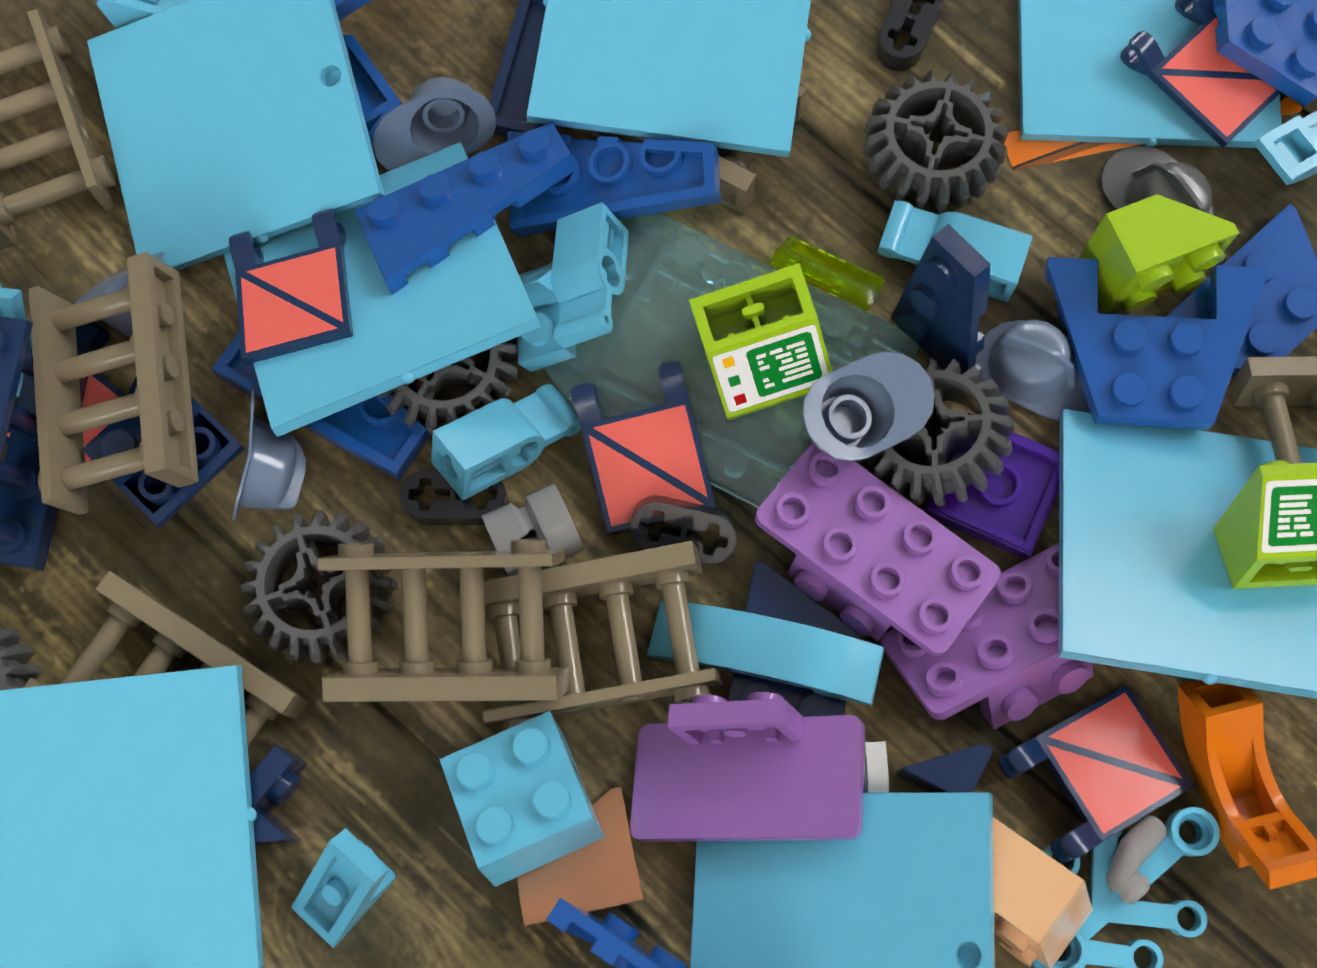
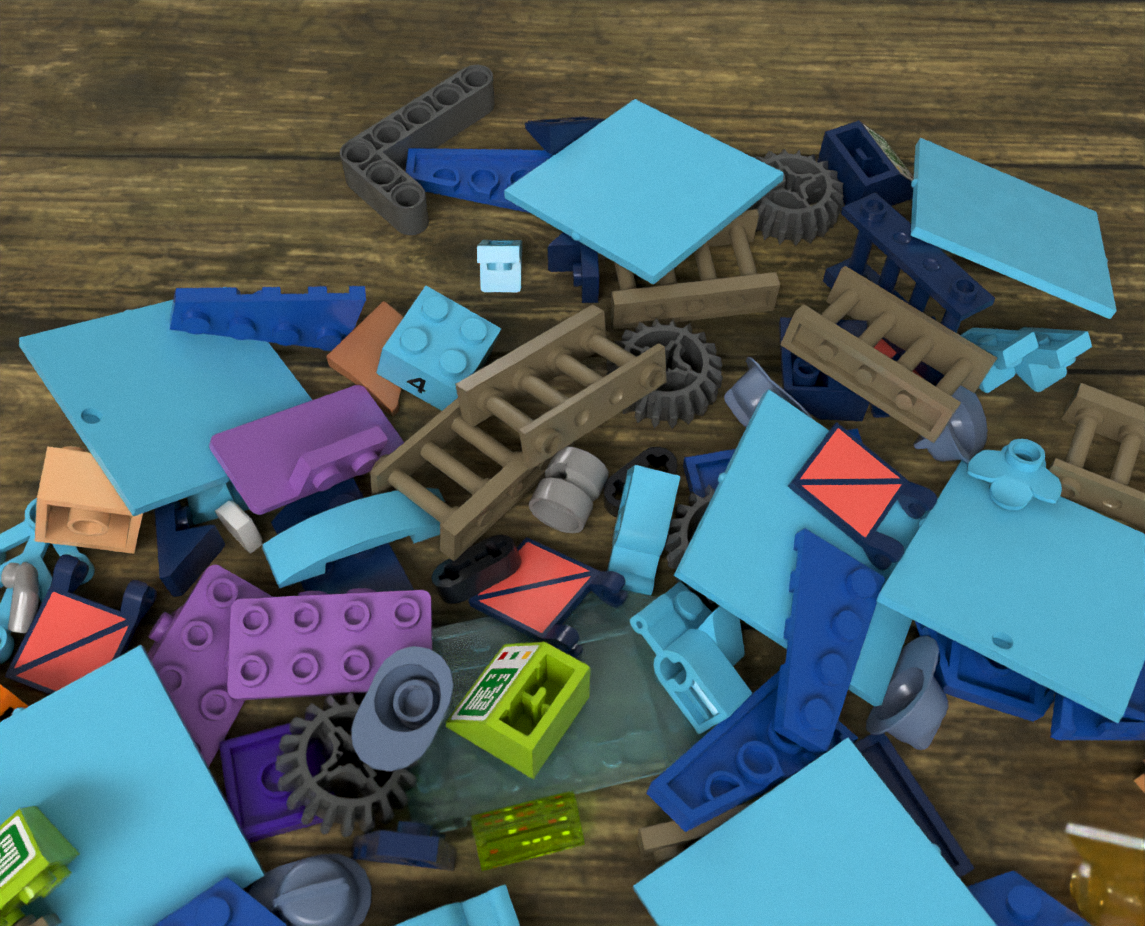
camera: 135 degrees right, 15 degrees down
none -> medium azure plate [967,439,1062,510]

